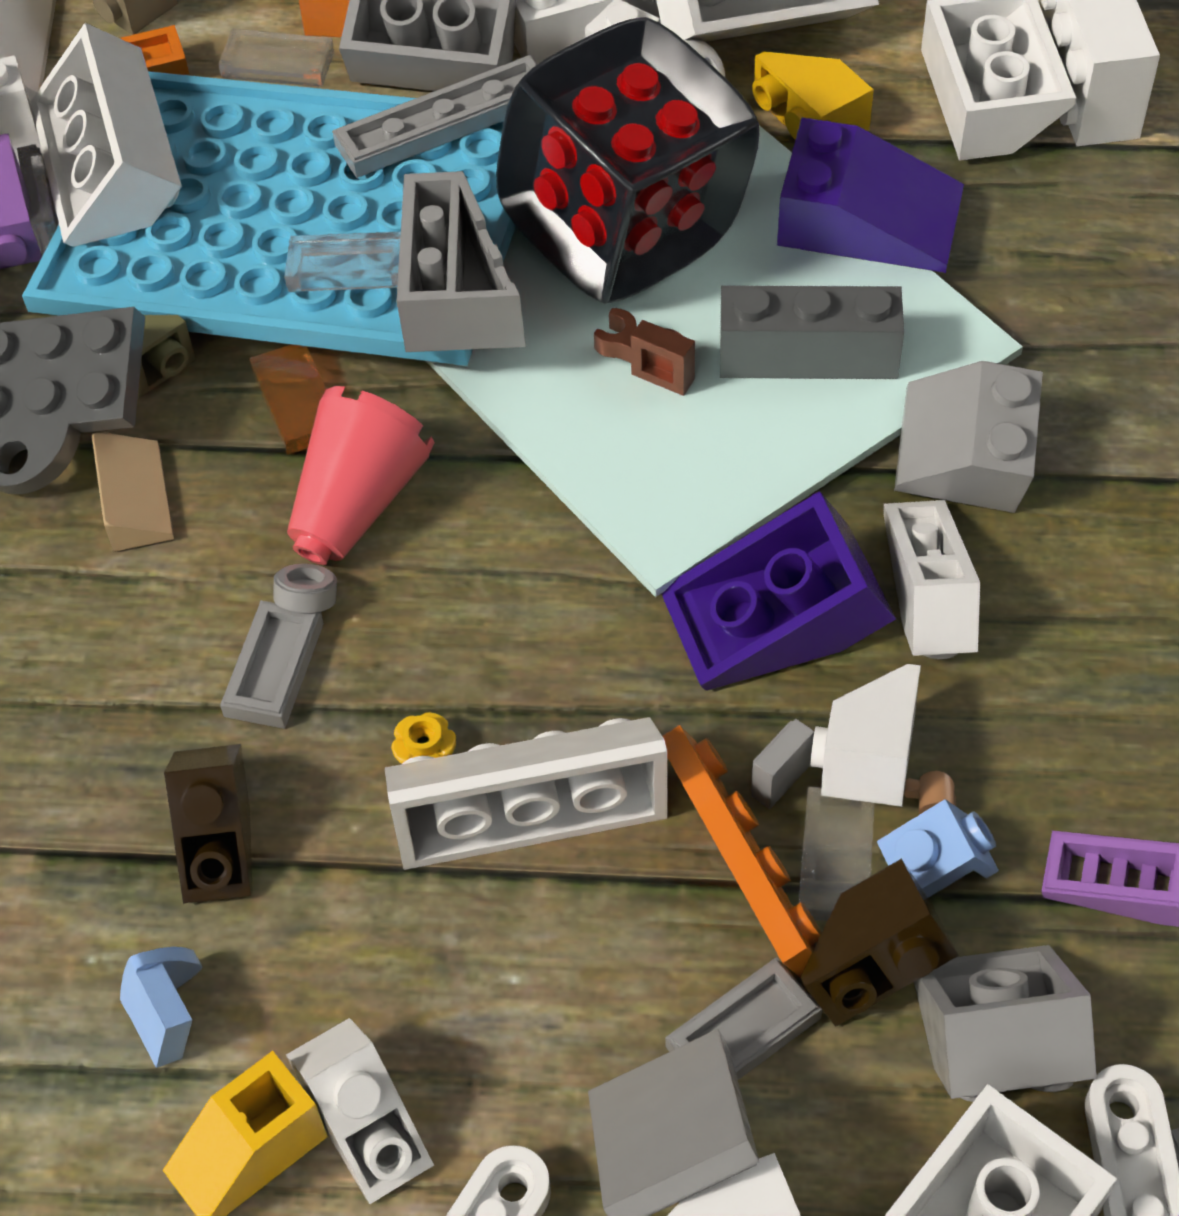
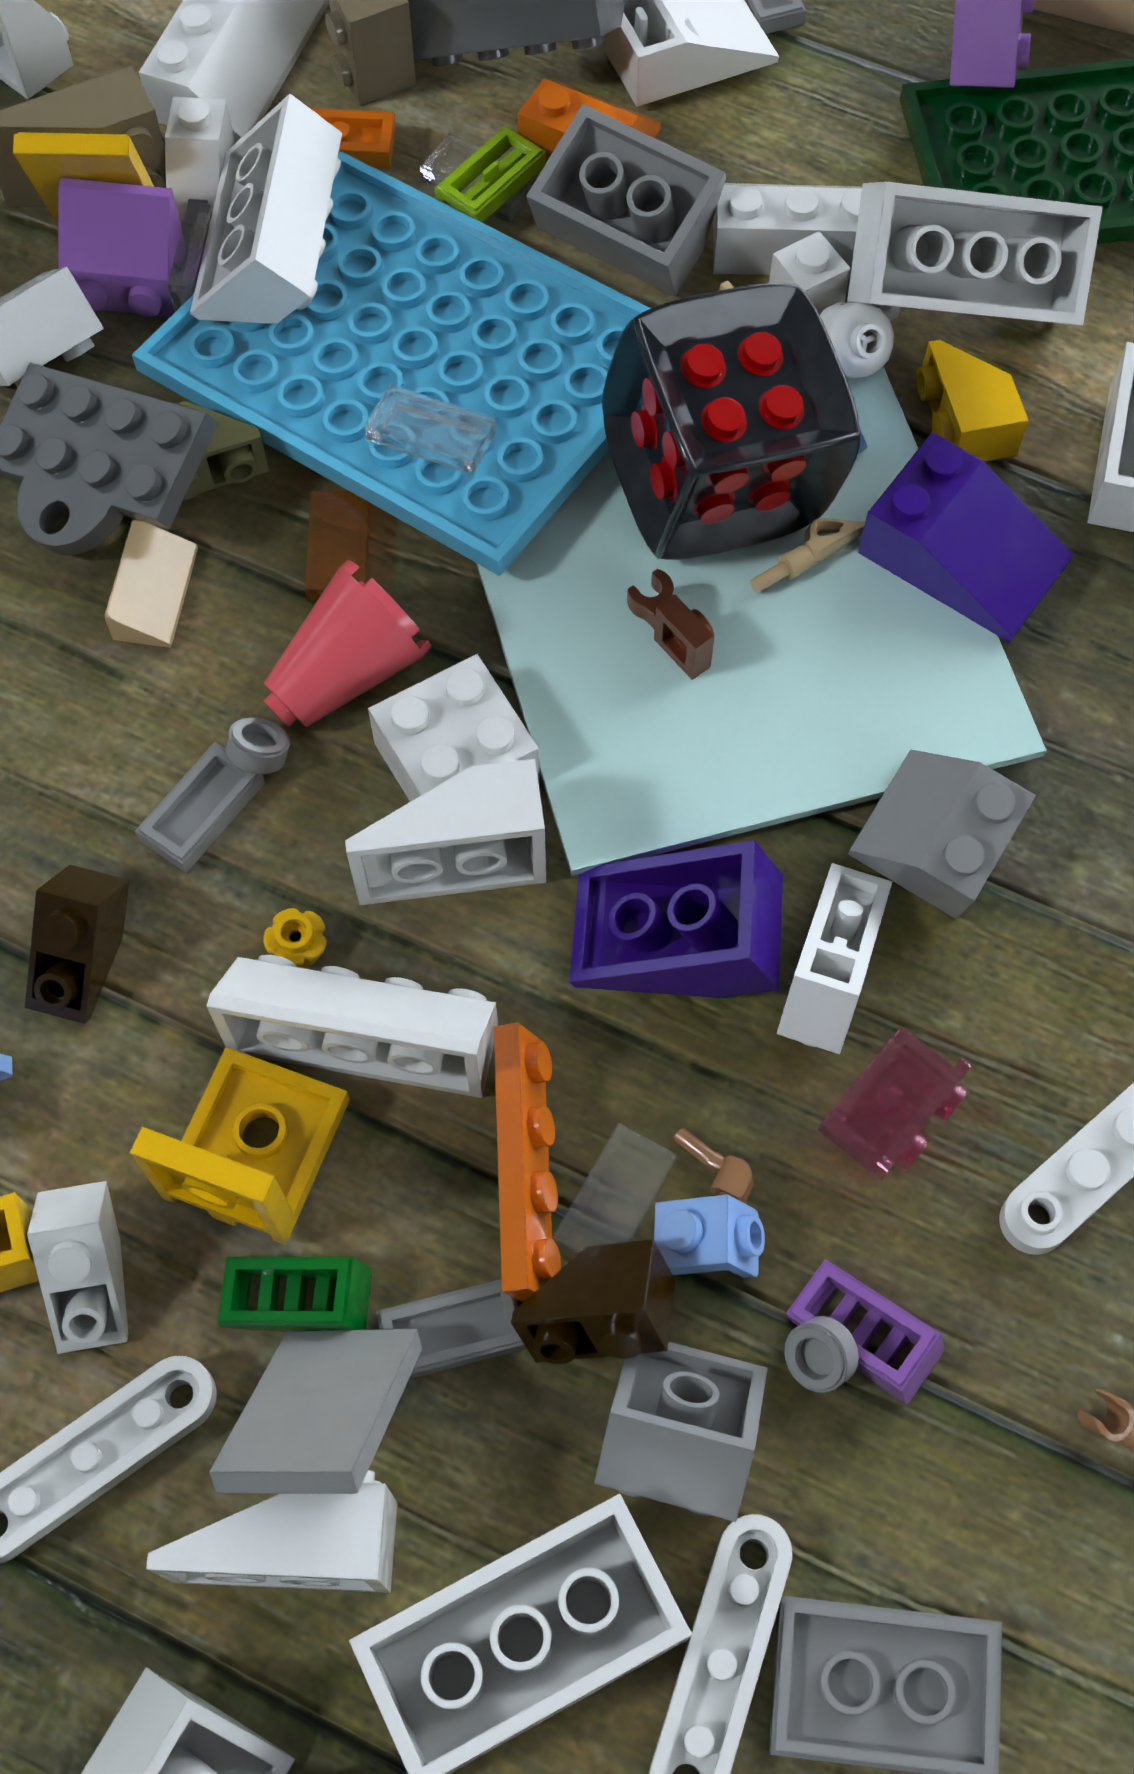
camera: 20 degrees right, 10 degrees up
light grey tile [332,55,537,178] -> none
light grey wedge [397,171,526,352] -> none
dark grey brick [720,285,904,379] -> none
light grey tile [751,718,814,809] -> none
white slope [811,664,921,807] -> none
none -> yellow bracket [130,1047,350,1245]
none -> green slope [217,1256,372,1332]
none -> white slope [345,757,546,905]
none -> white brick [368,654,540,802]
none -> lime tile [434,125,546,223]
none -> tan hand [750,518,865,593]
none -> light grey tile [784,1316,859,1393]
none -> clear pink bracket [818,1026,972,1181]

